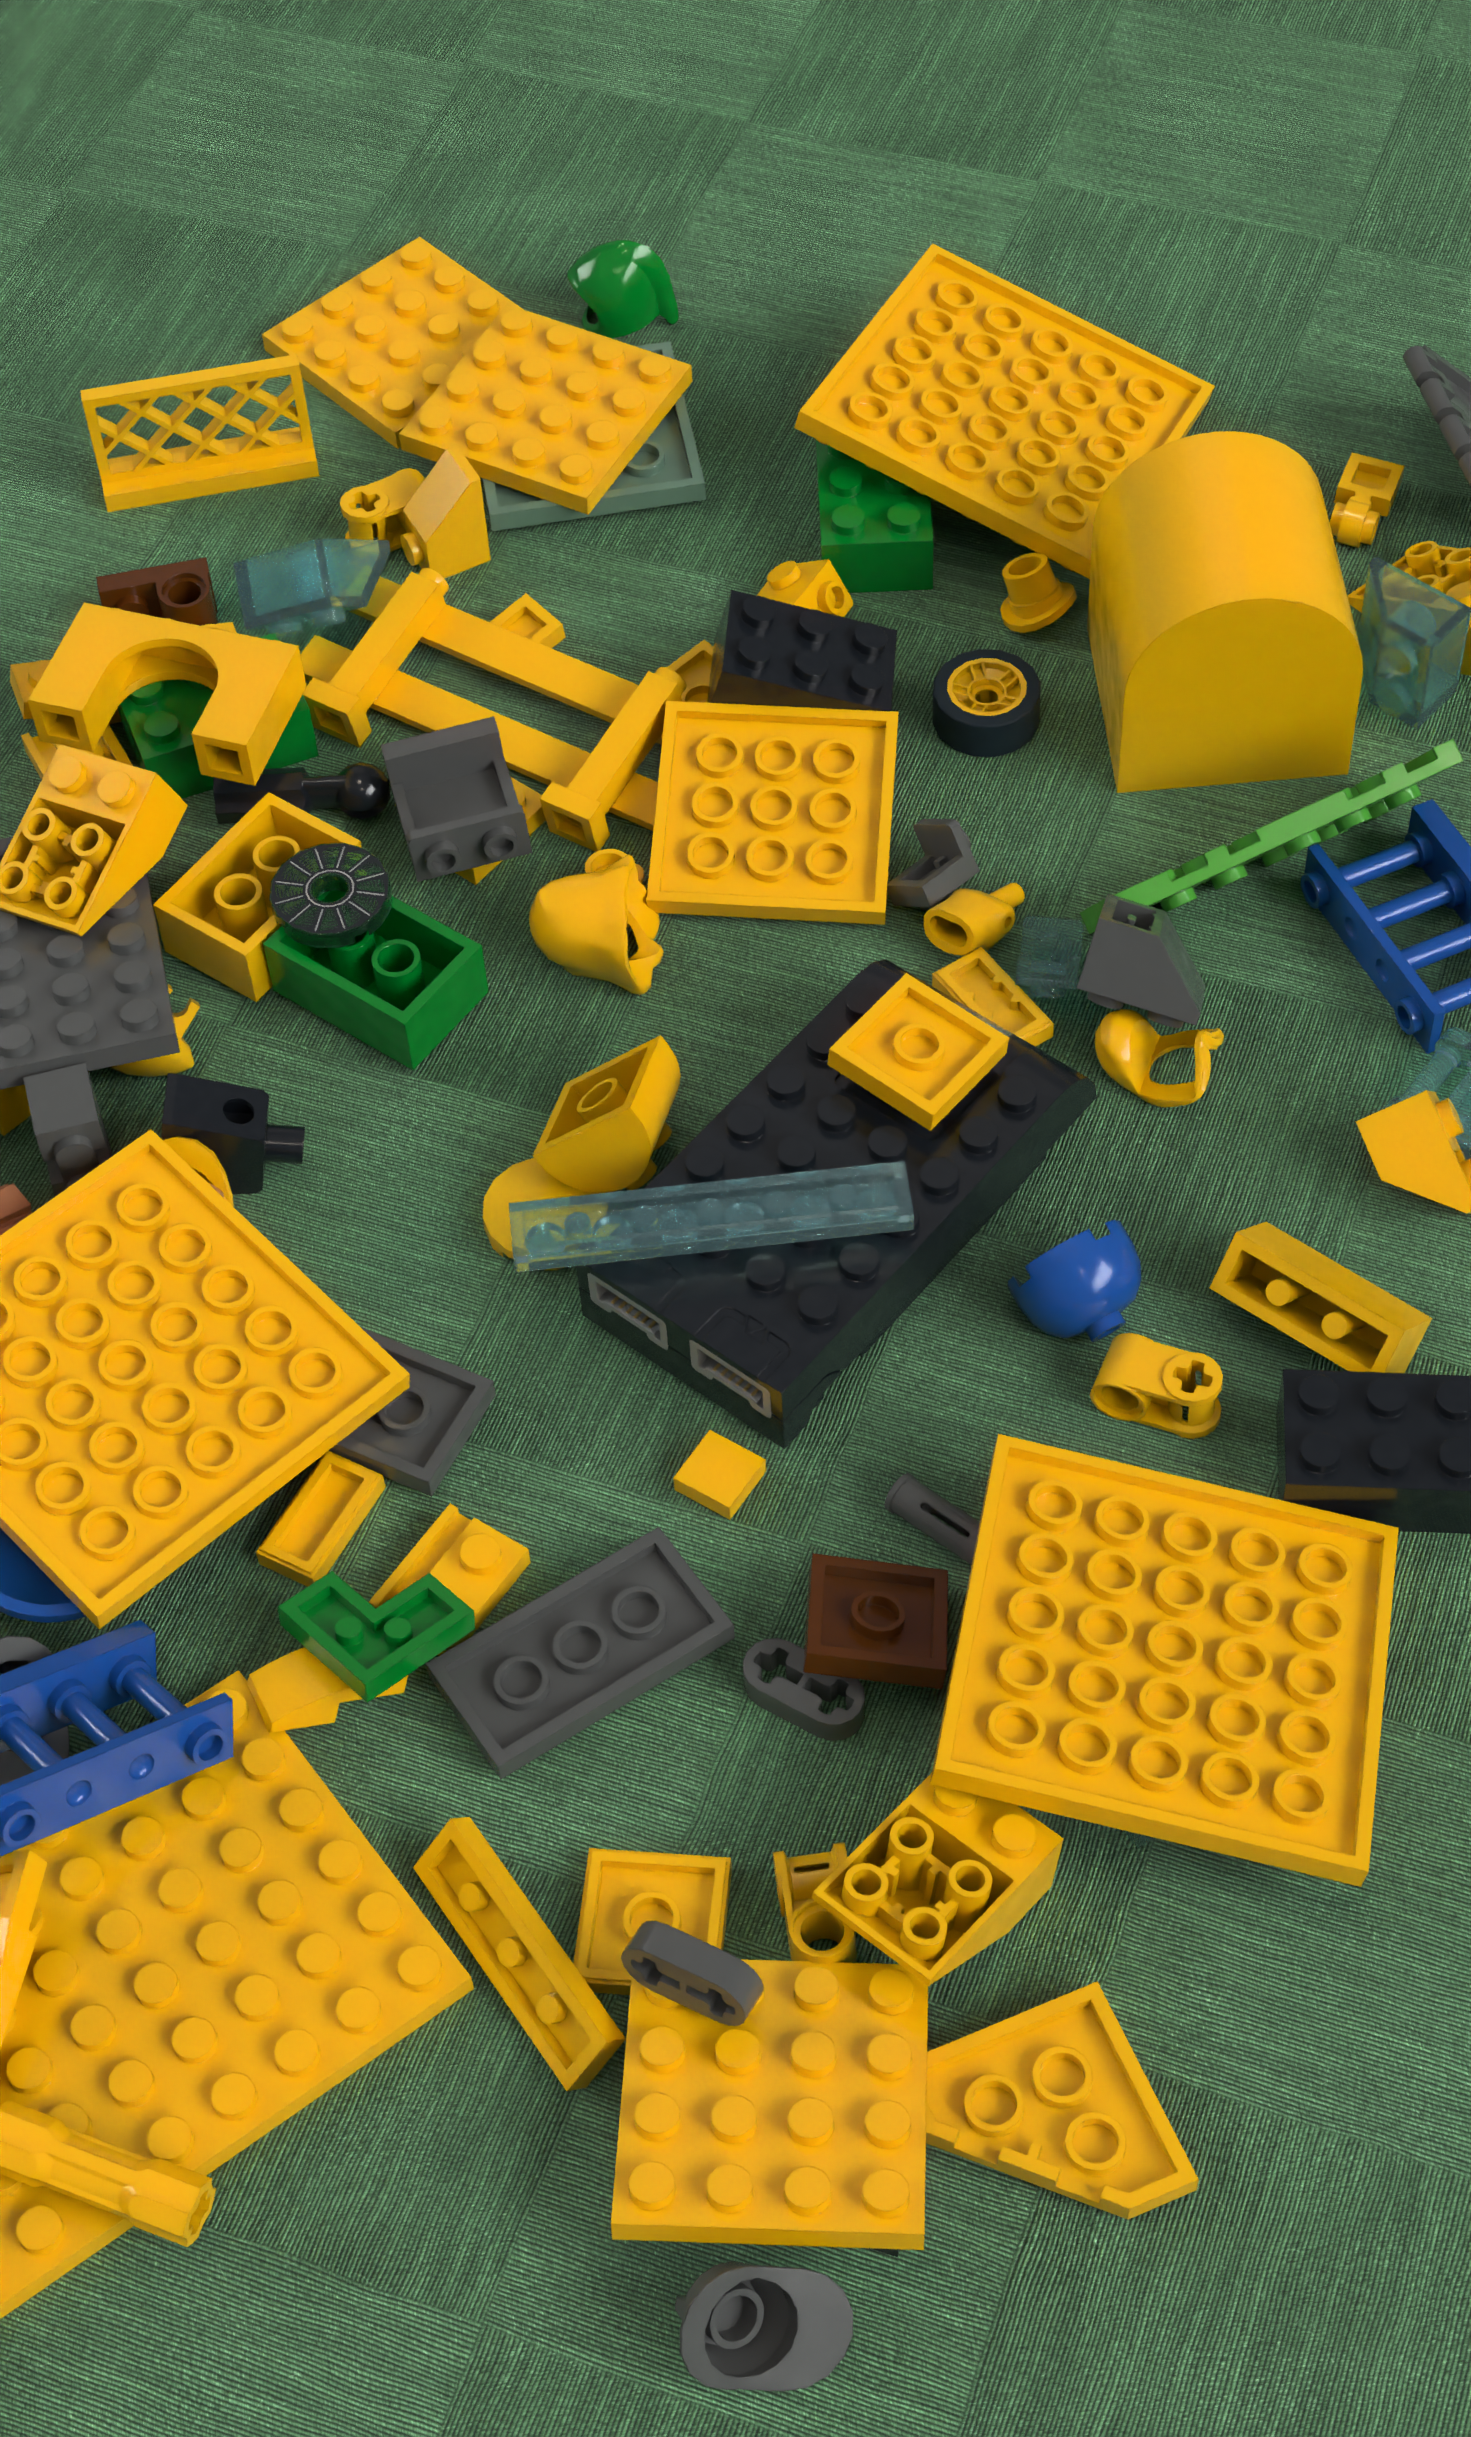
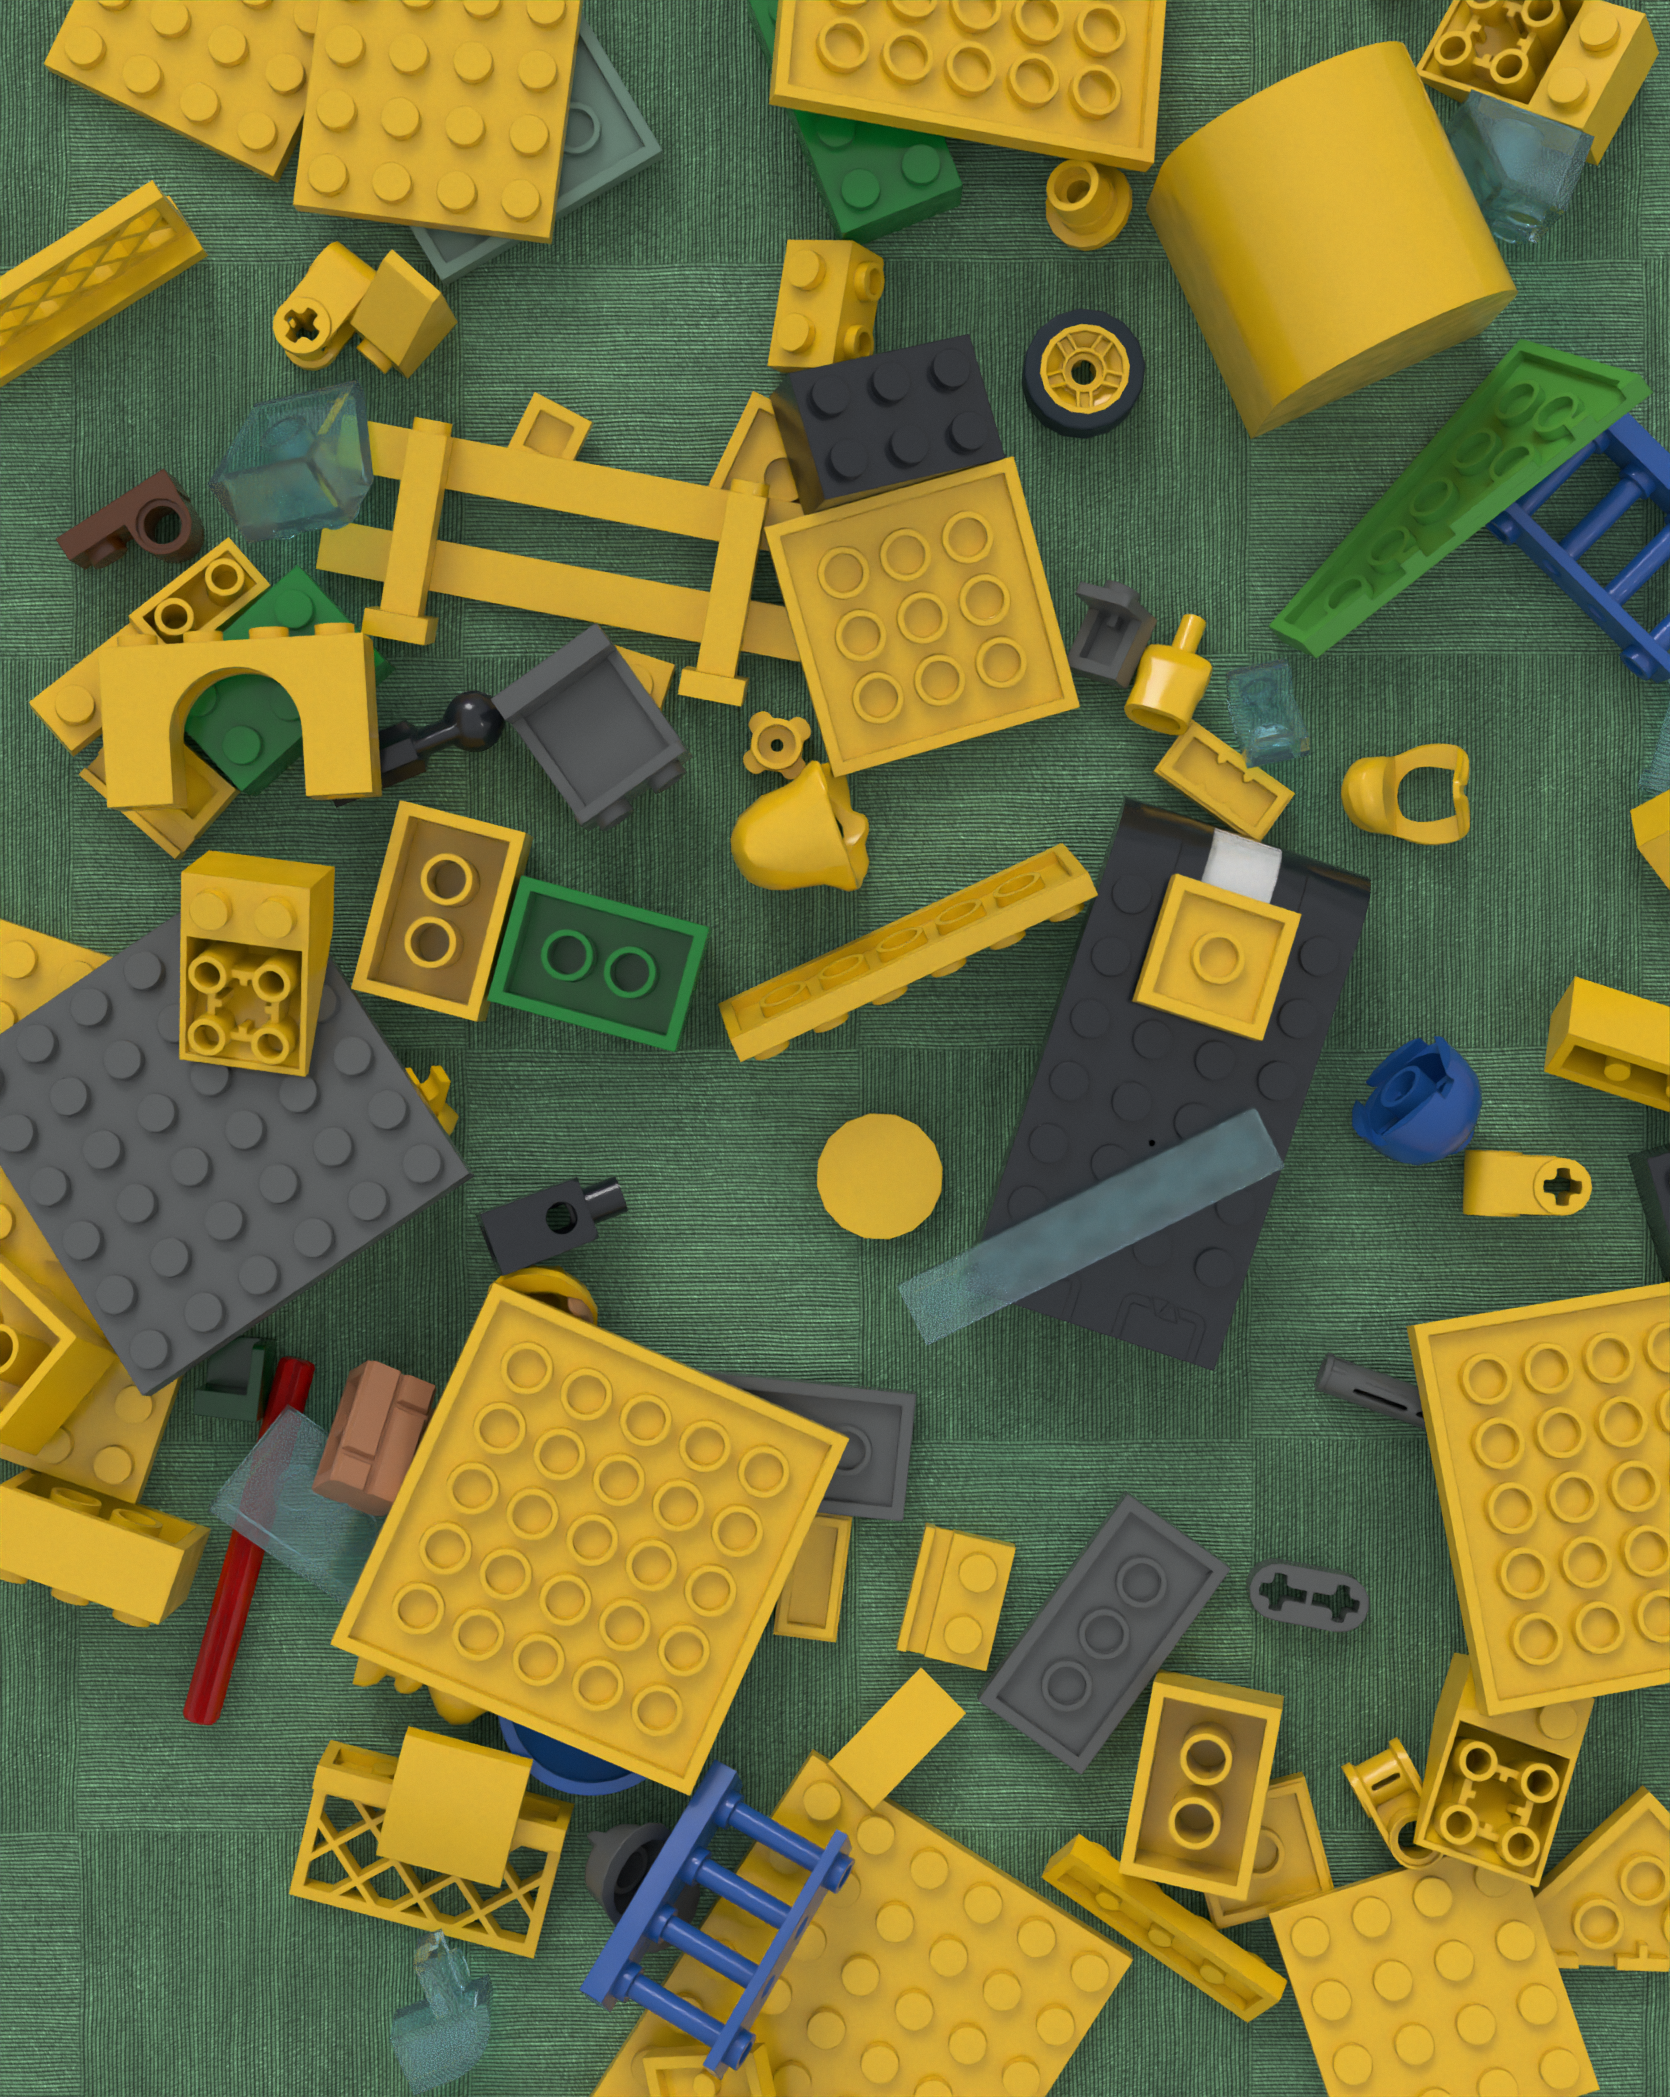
camera: 20 degrees left, 35 degrees up
dark grey brick [23,1062,112,1196] -> none
tile [269,843,393,948] -> none
green plate [278,1571,475,1703] -> none
yellow brick [532,1035,681,1193] -> none
dark grey beam [621,1921,764,2026] -> none
yellow tile [673,1430,766,1520] -> none
reddish brown plate [803,1553,948,1689] -> none
dark grey slope [1077,893,1206,1028] -> none
none -> yellow plate [718,843,1098,1062]
none -> yellow brick [1118,1669,1284,1902]

